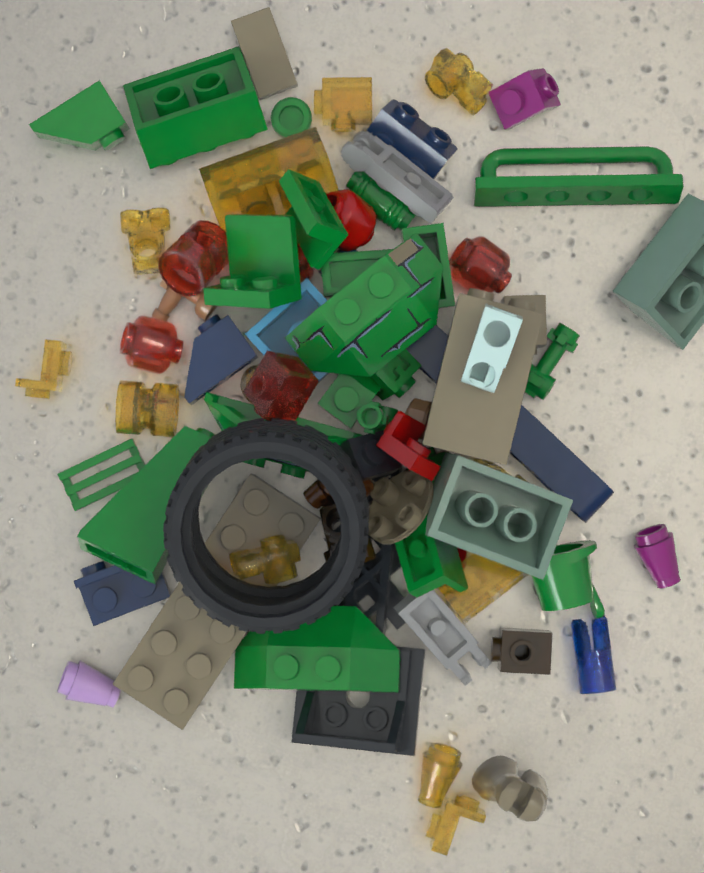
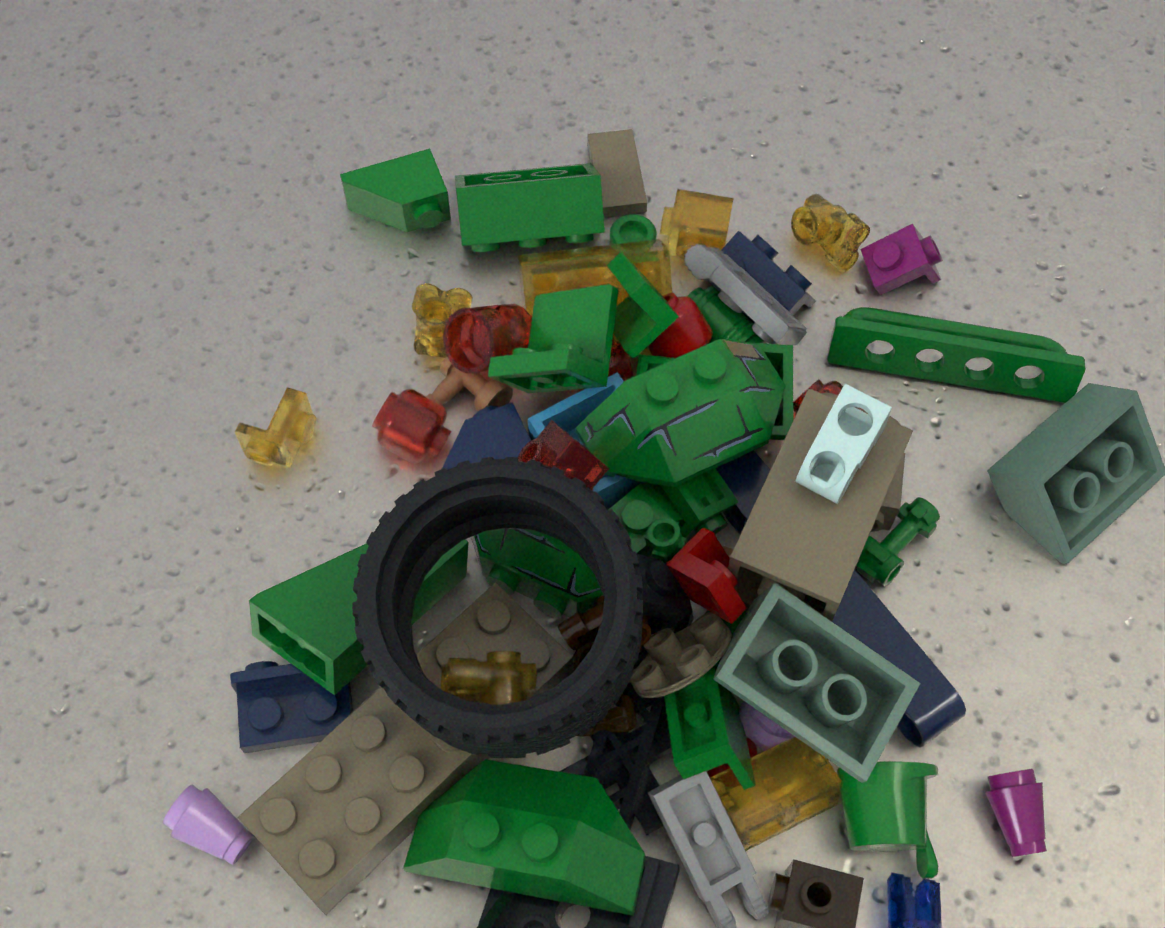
camera: 15 degrees right, 25 degrees down
green tile [57,438,146,511] -> none
clear yellow wheel [115,380,179,437] -> none

